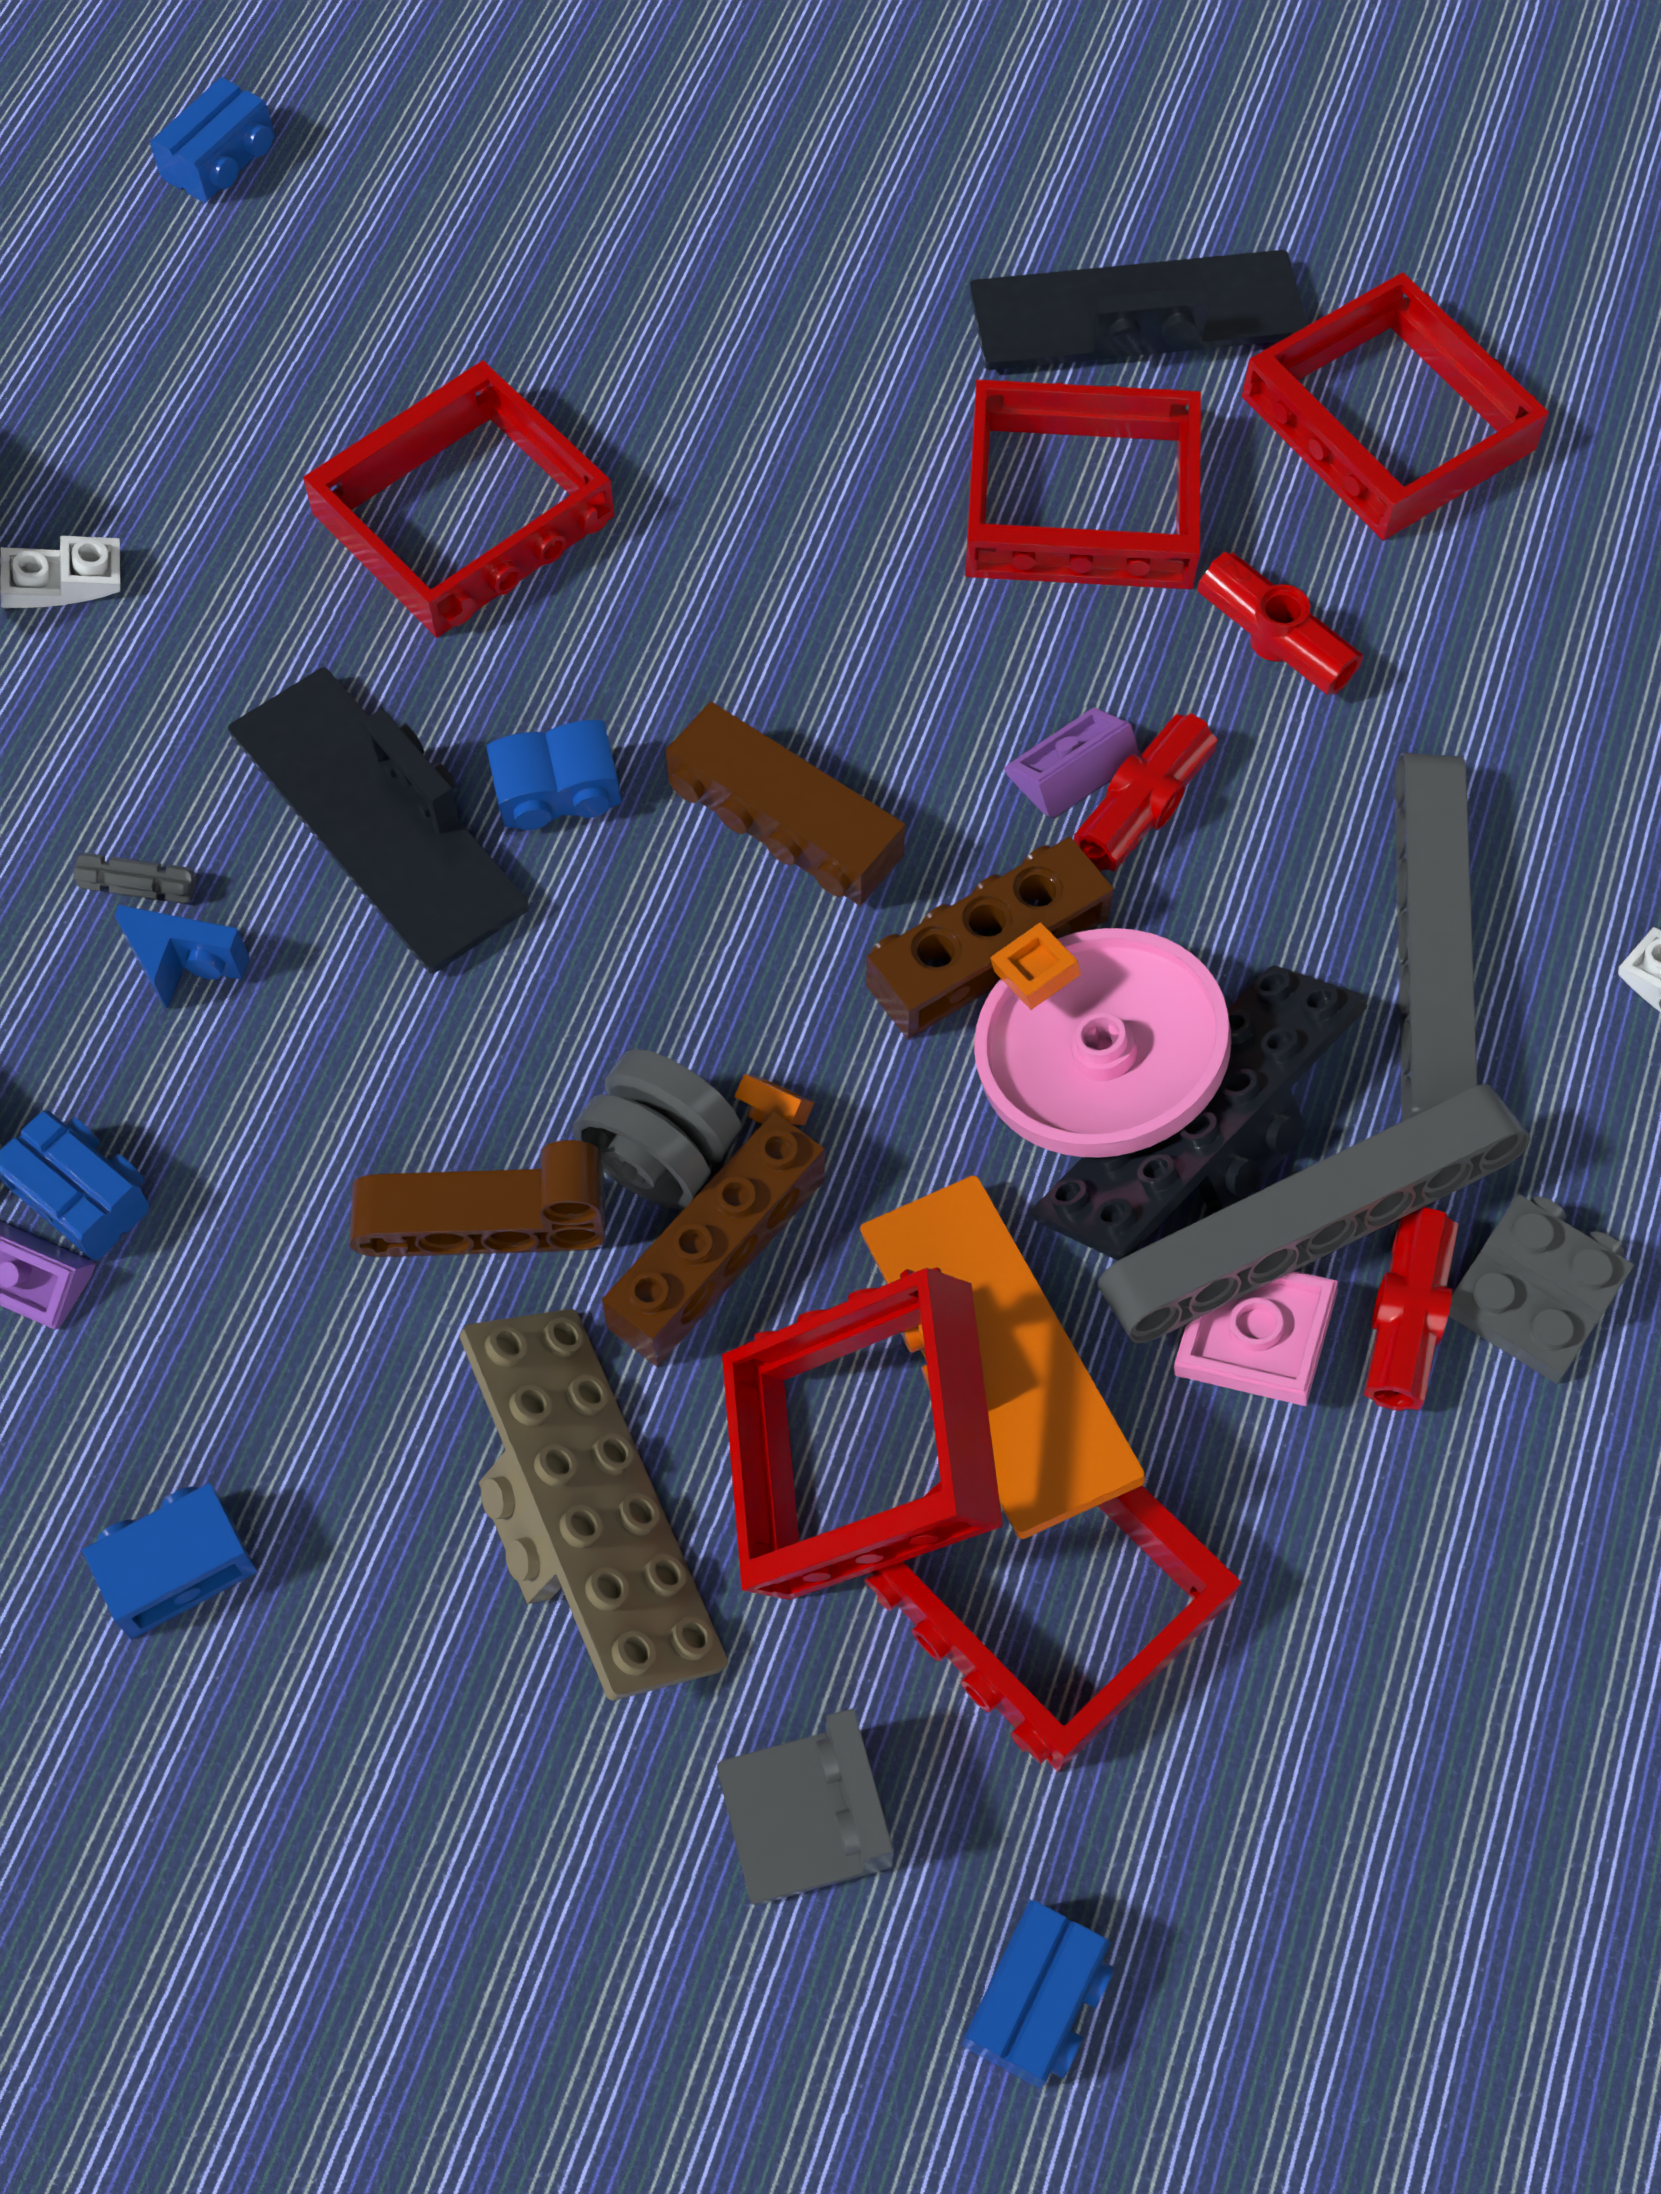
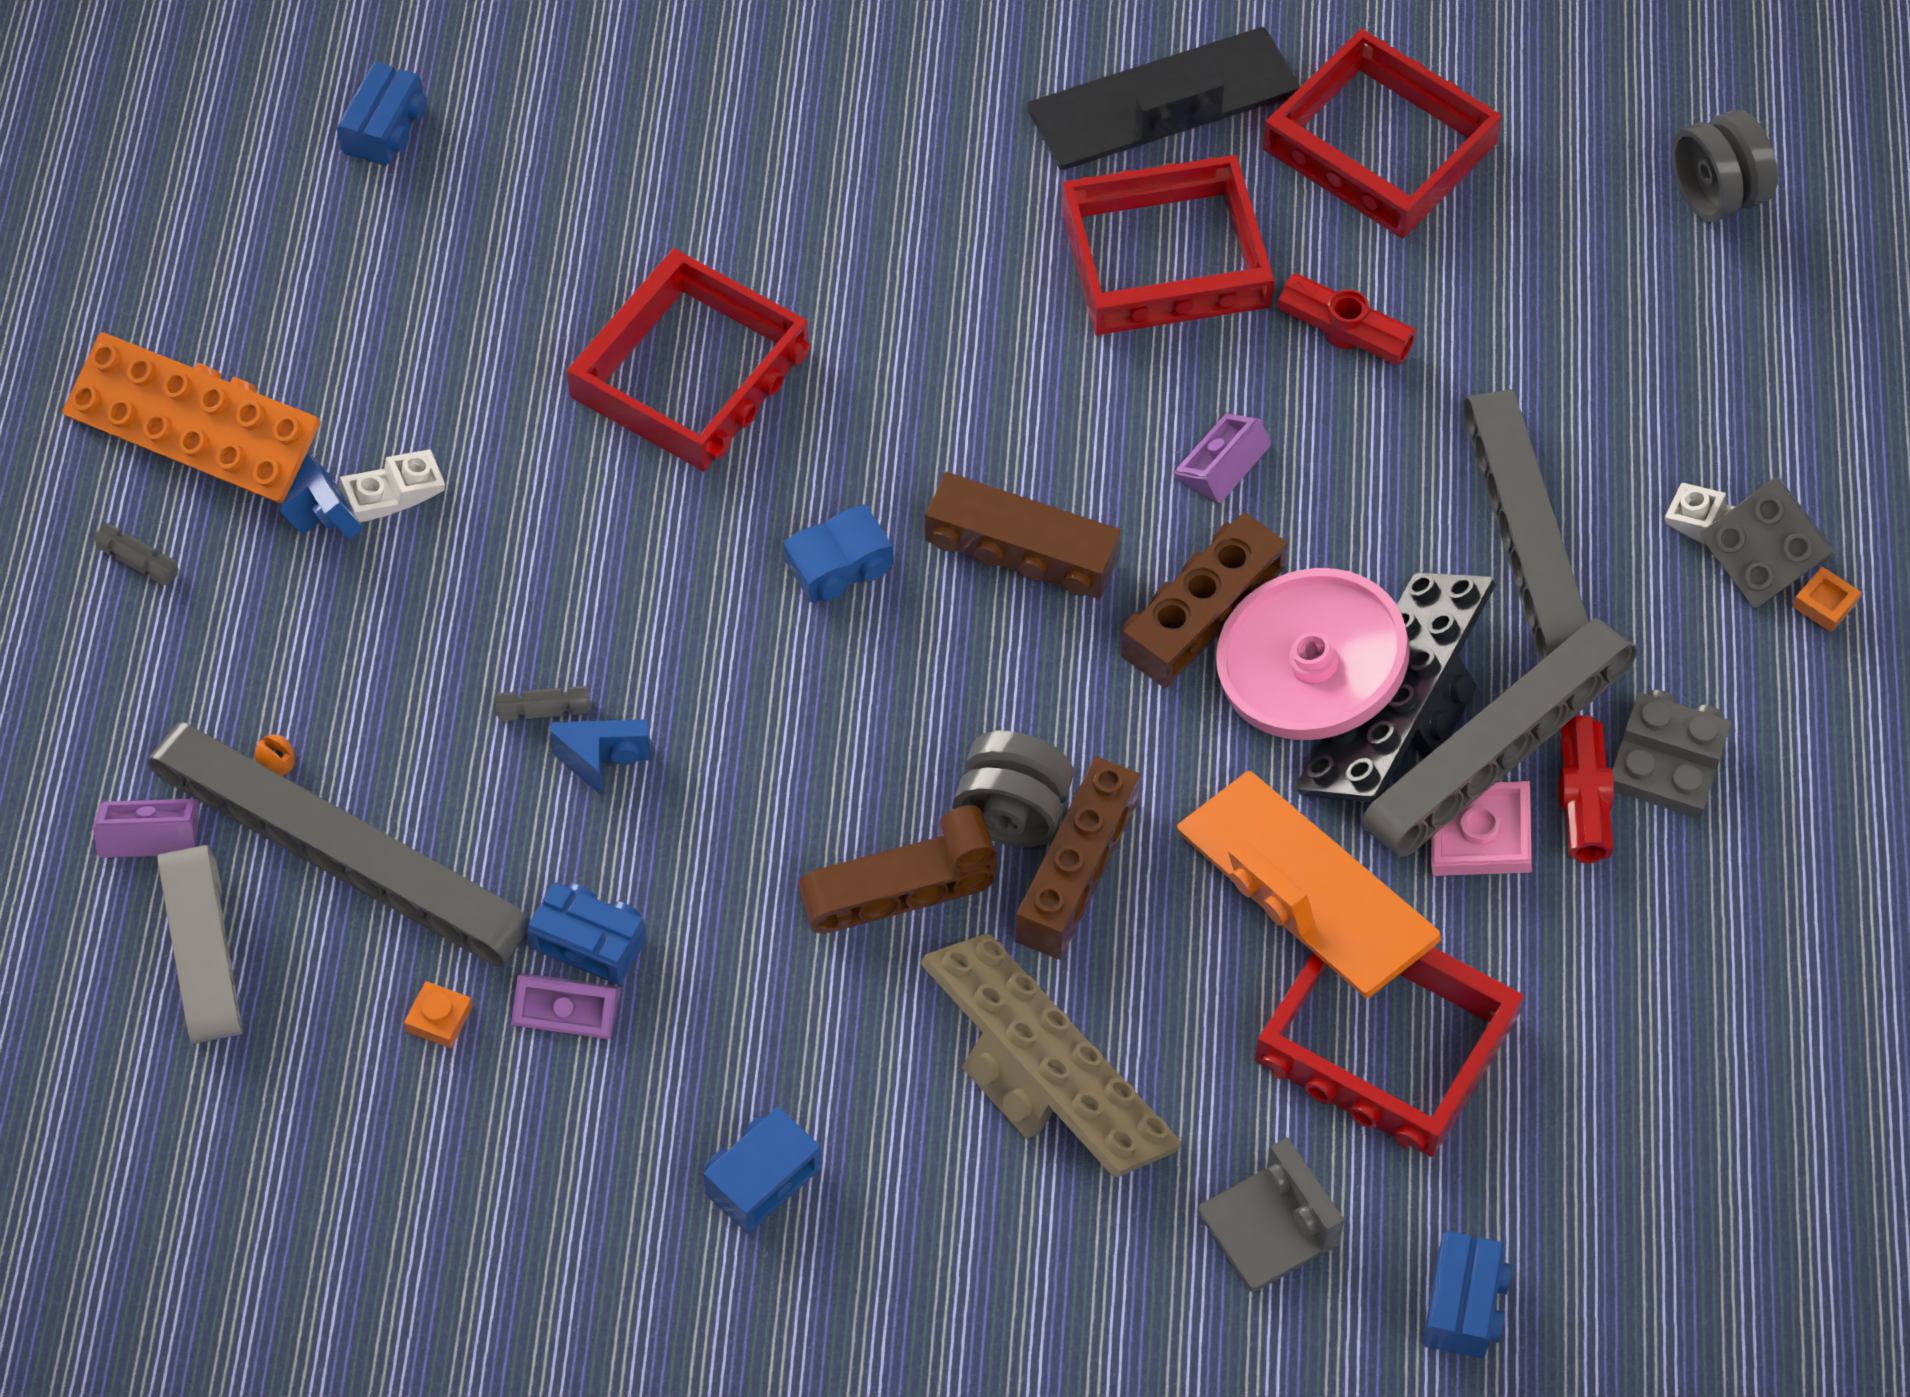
camera: 15 degrees left, 5 degrees down
black bracket [228,667,529,974] -> none
red window [722,1267,1003,1600] -> none
orange plate [734,1074,815,1125] -> none
orange plate [990,922,1081,1010] -> none
red piece [1073,713,1218,872] -> none

